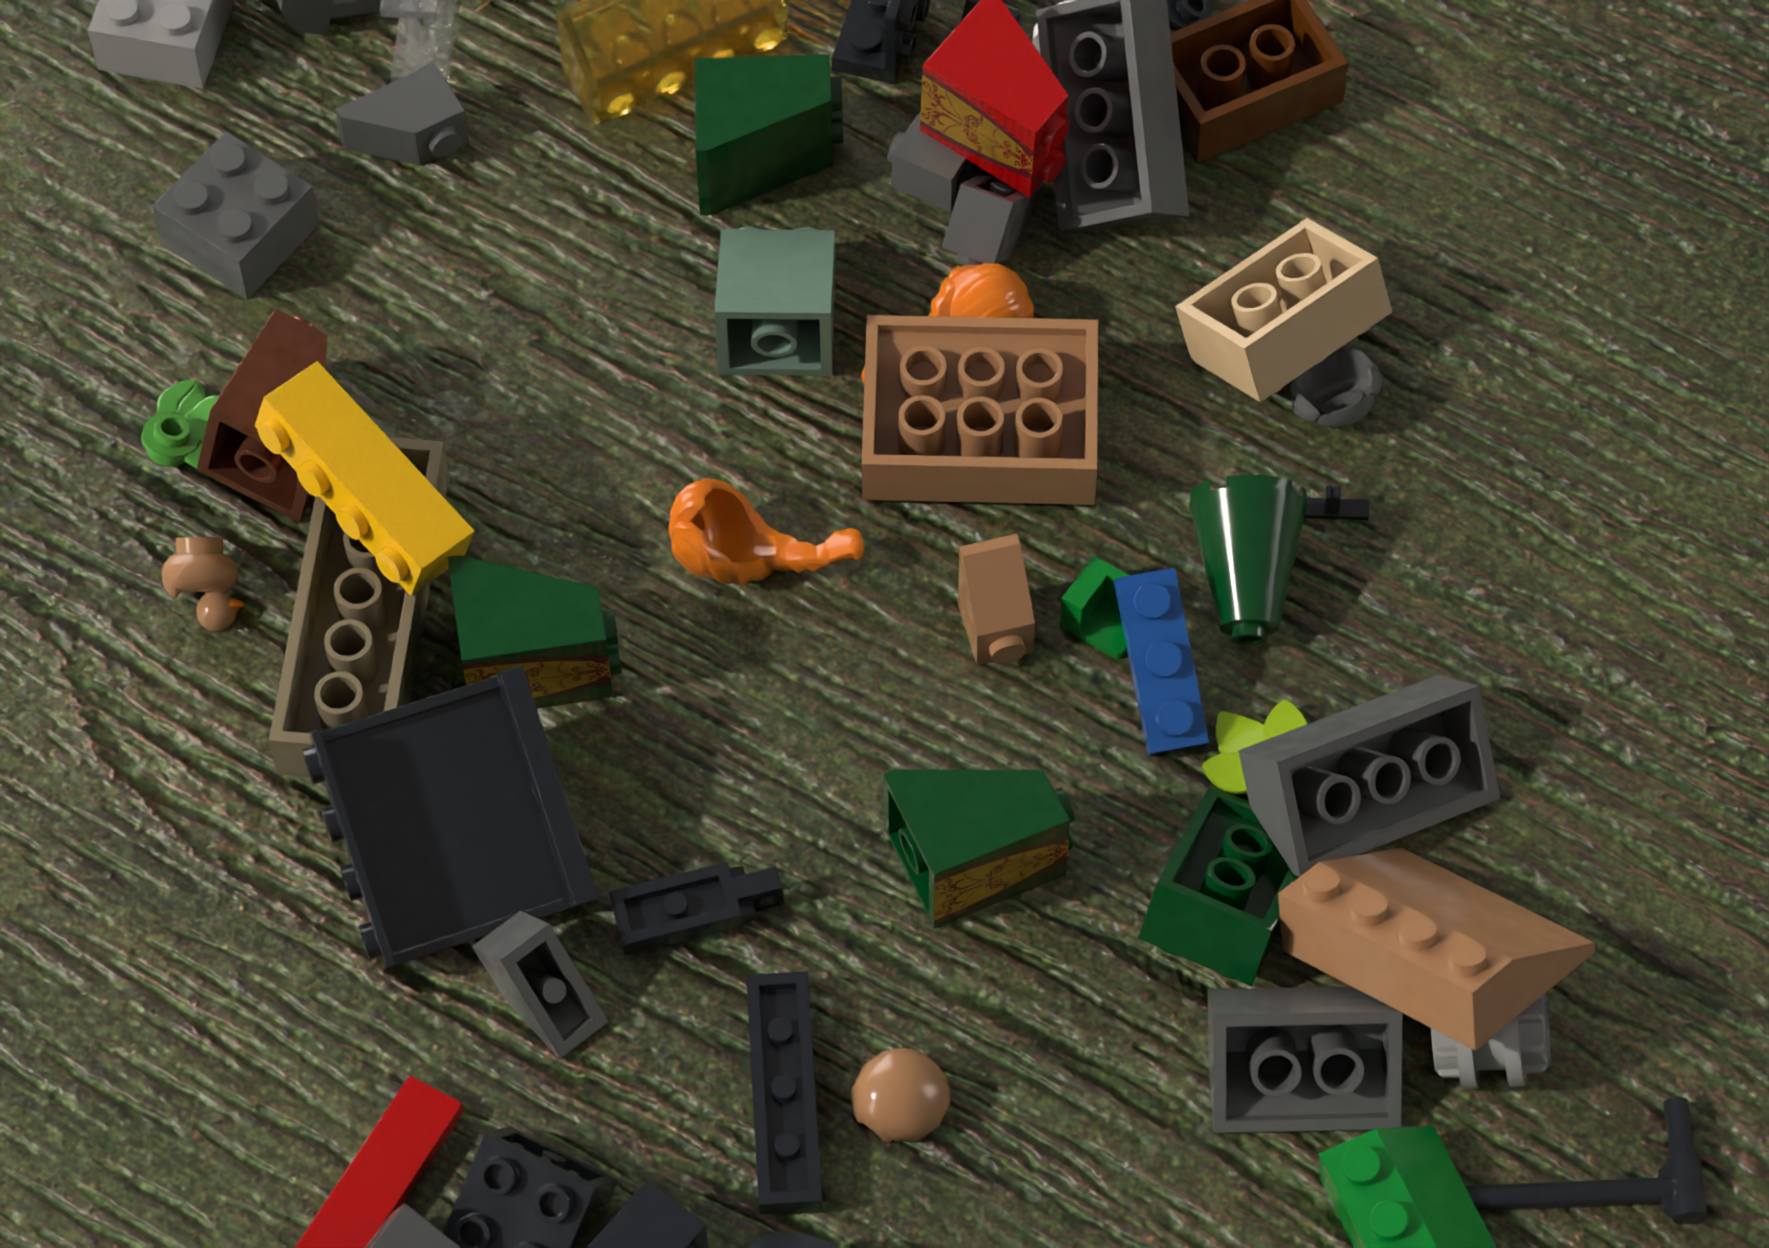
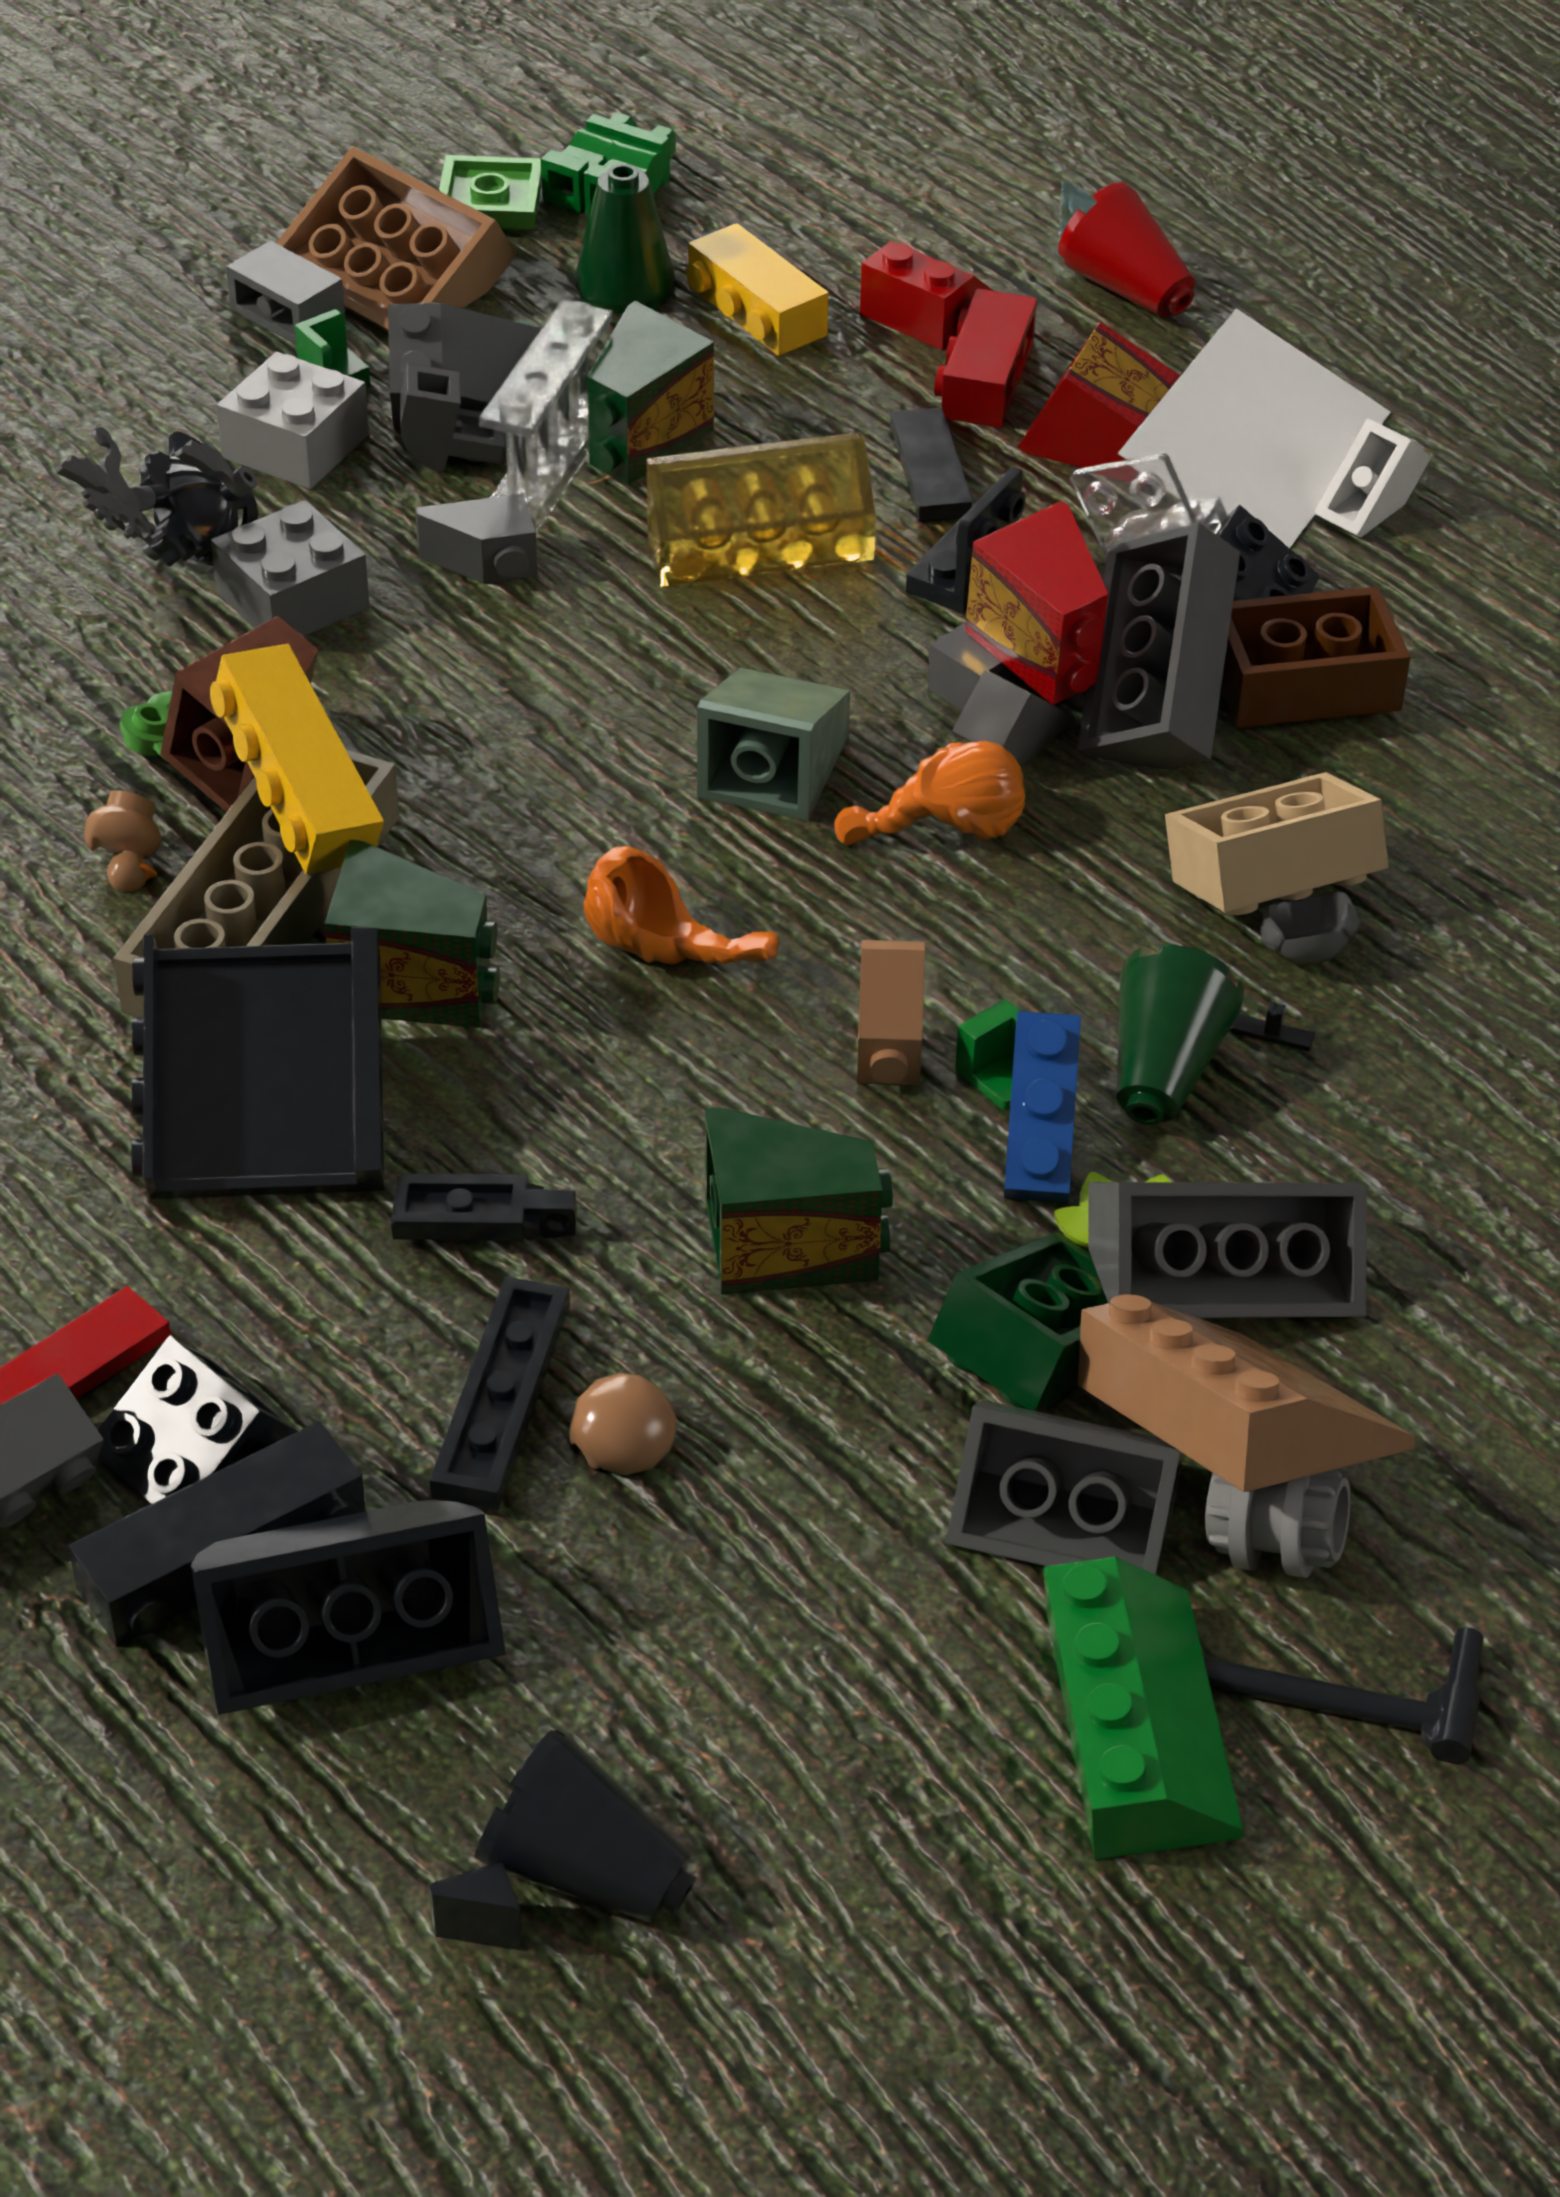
camera: 15 degrees right, 15 degrees down
dark grey slope [472,911,609,1058] -> none
dark green slope [694,54,843,215] -> none
medium nougat slope [862,315,1098,505] -> none
none -> helmet [54,426,259,566]

